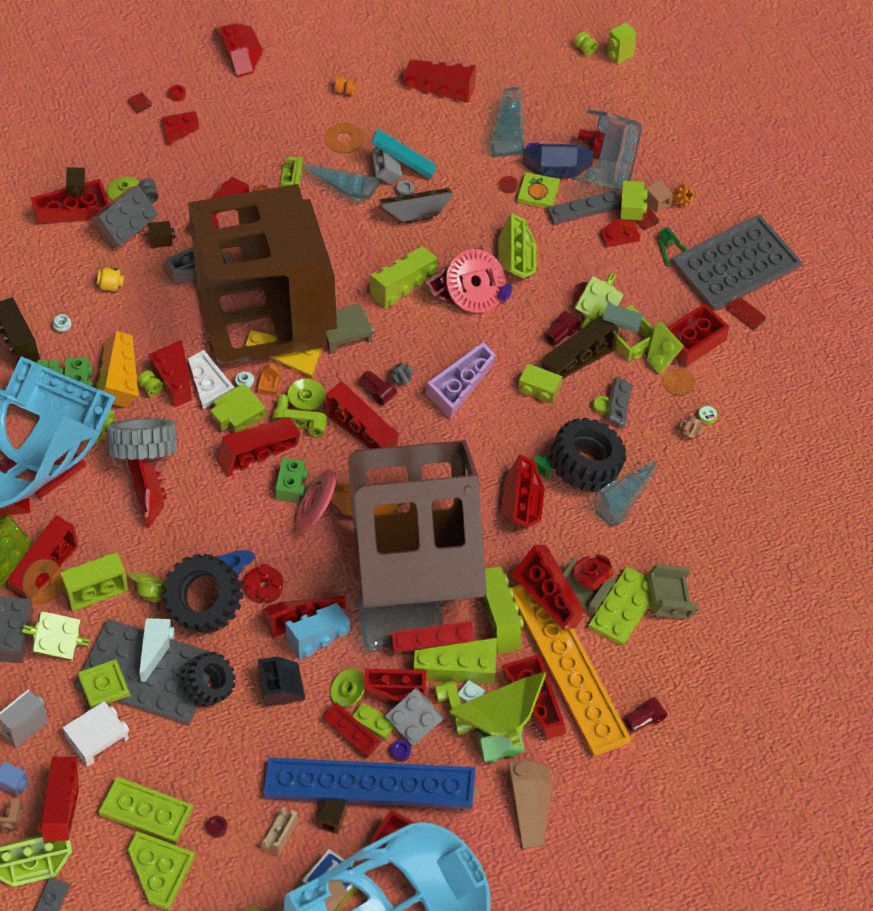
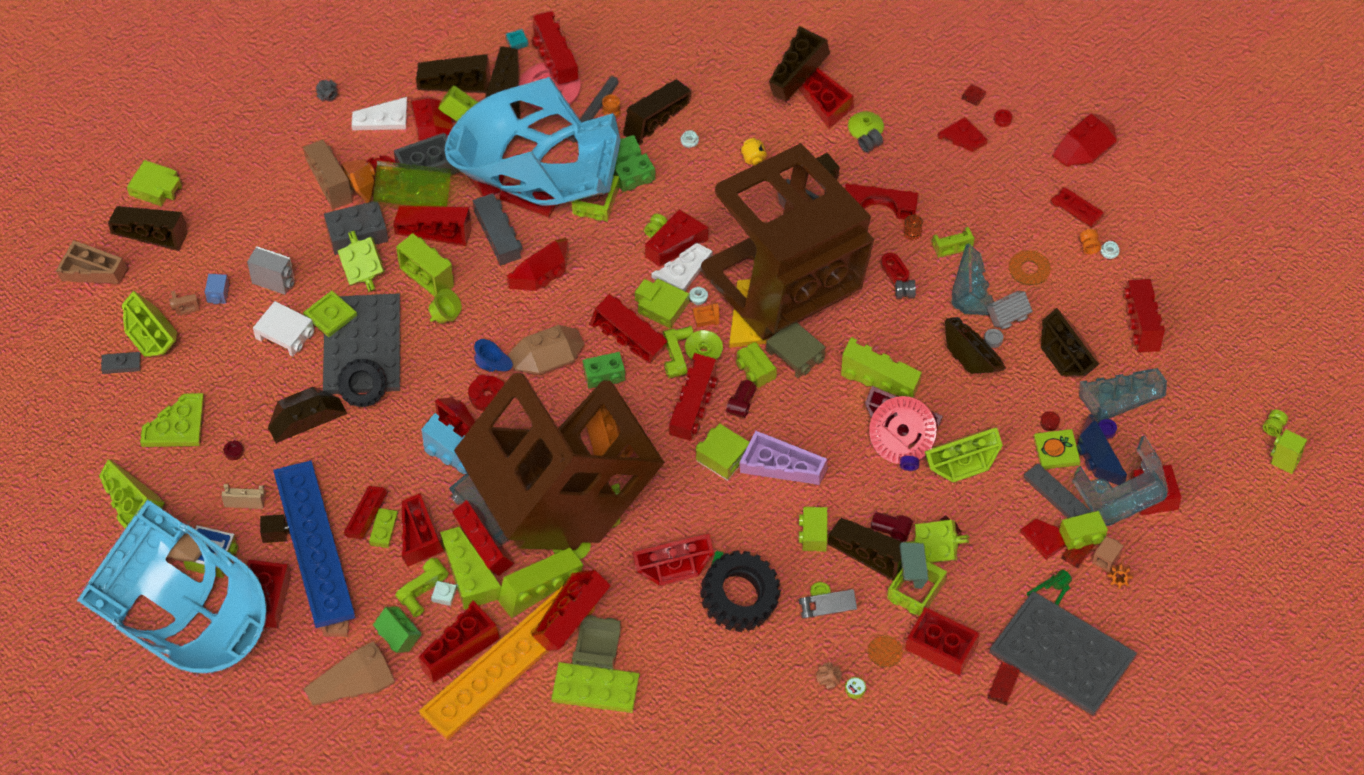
camera: 70 degrees right, 0 degrees up
clear yellow gear [22,559,63,603] -> none
red wedge [39,756,79,841] -> none
dark brown brick [66,167,86,197] -> none
dark grey brick [90,185,159,248] -> none
light orange wedge [96,331,139,408] -> none
lime plate [99,776,194,844] -> none
light grey wheel [107,418,177,460] -> none
light aqua slope [140,618,175,682] -> none
black tyre [162,554,243,633] -> none
black slope [257,656,305,707] -> none
coral piece [295,469,336,532] -> none
lime dish [331,668,365,707] -> none
teal tile [370,128,437,179] -> none
light grey plate [386,687,444,746] -> none
dark grey gear [389,362,414,386] -> none
dark purple tile [390,740,411,762] -> none
lime panel [449,672,546,748] -> none
red plate [573,554,614,590] -> none
clear light blue wedge [596,461,657,527] -> none
dark red piece [624,697,668,733] -> none
lime wing [647,322,684,374] -> none
olive panel [647,564,698,620] -> none
none -> dark brown wedge [268,387,347,443]
none -> dark grey brick [473,193,523,266]
none -> medium nougat wedge [507,325,585,375]
none -> lime piece [695,423,750,481]
none -> lime brick [736,342,777,388]
none -> dark brown wedge [769,26,830,102]
none -> dark grey wheel [895,280,916,299]
none -> dark brown wedge [1041,308,1099,377]
none -> red plate [1051,187,1104,227]
none -> light aqua plate [1101,241,1120,259]

